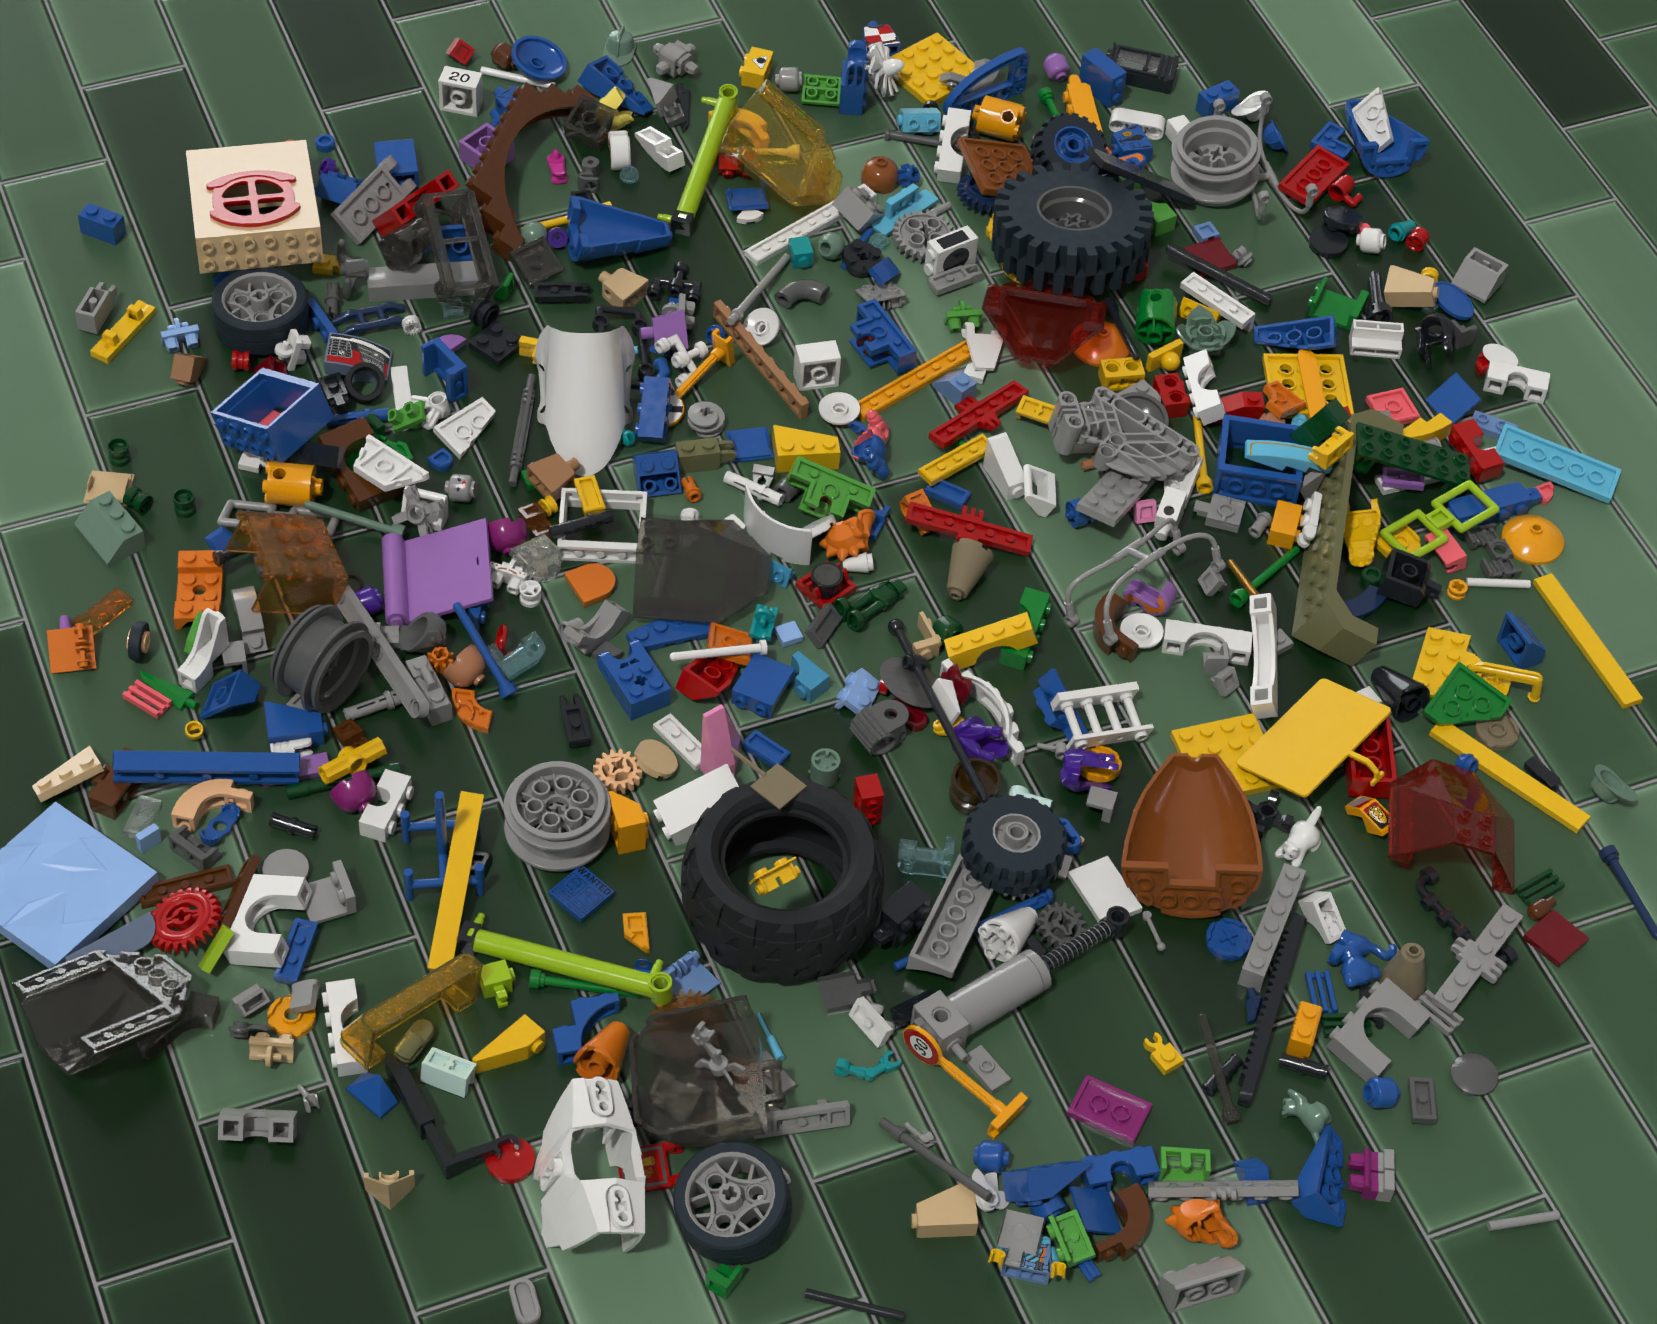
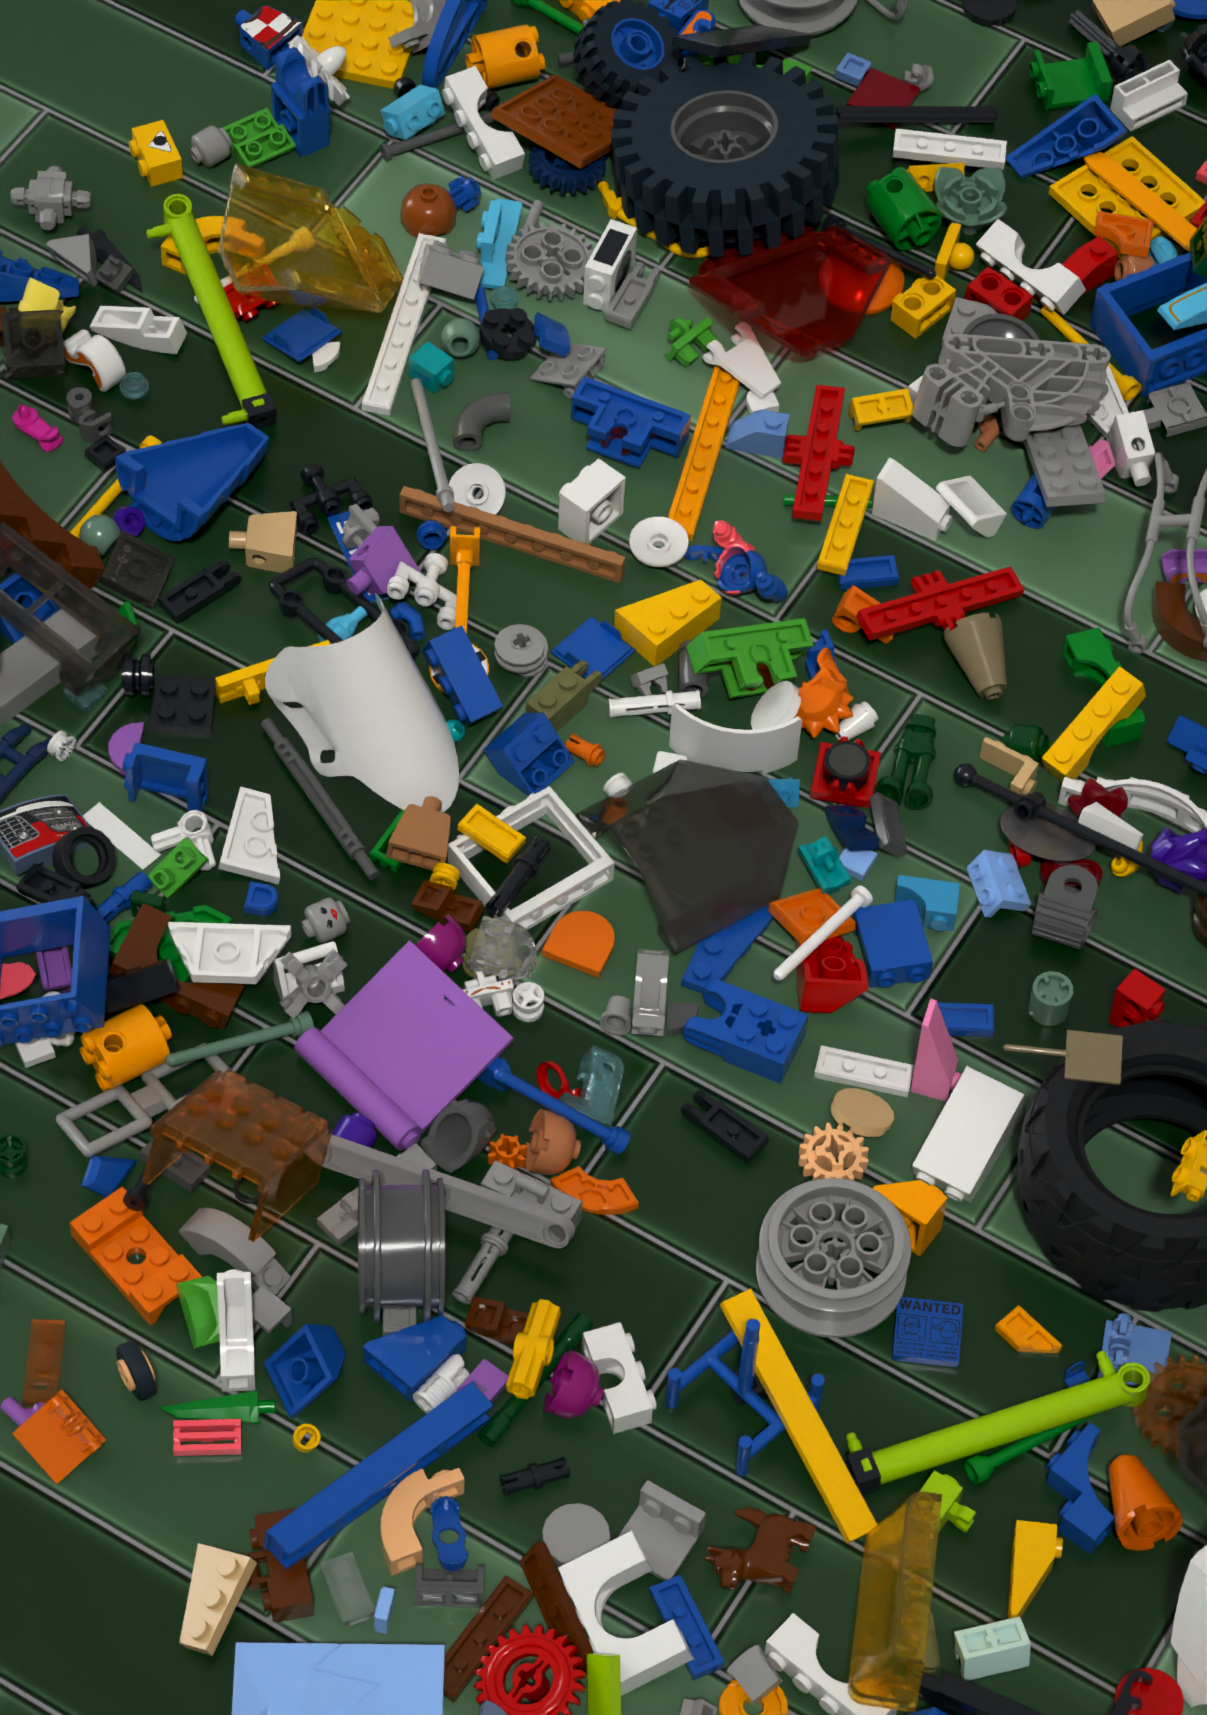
camera: 35 degrees left, 5 degrees up
none -> reddish brown animal [704,1505,817,1595]
none -> dark blue slope [825,805,879,851]

